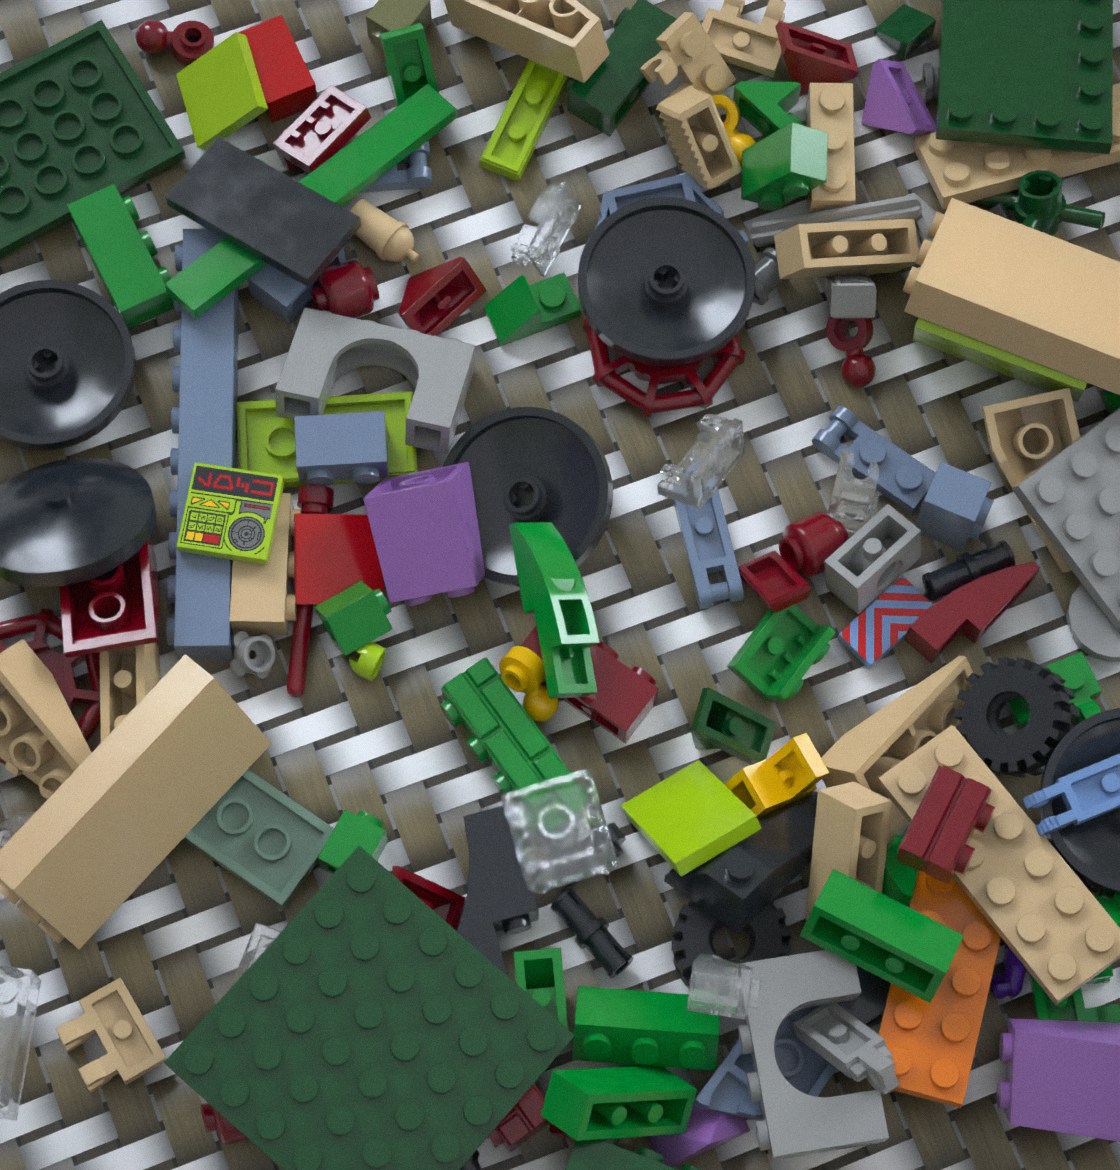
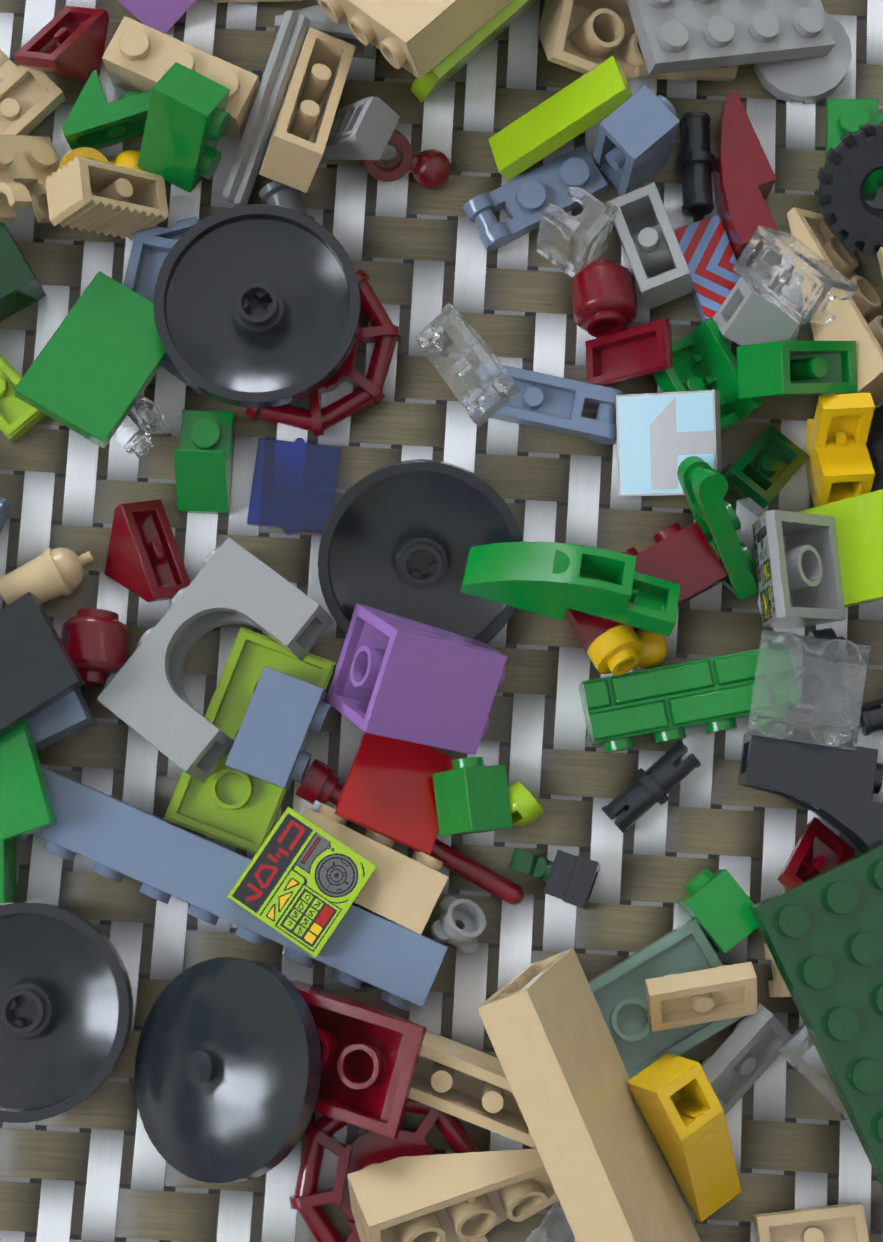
camera: 65 degrees left, 10 degrees up
none -> green tile [14,271,168,448]
none -> clear blue piece [247,438,341,535]
none -> lime tile [488,56,633,181]
none -> black piece [508,848,601,910]
none -> black pin [601,740,701,834]
none -> tile [616,390,722,497]
none -> yellow slope [626,1053,742,1222]
none -> tan plate [645,962,758,1032]
none -> green plate [677,456,759,601]
none -> light grey plate [701,1003,795,1115]
none -> light grey brick [713,276,802,346]
none -> clear hinge [733,225,859,326]
none -> green slope [737,340,857,399]
none -> light grey slope [752,509,846,629]

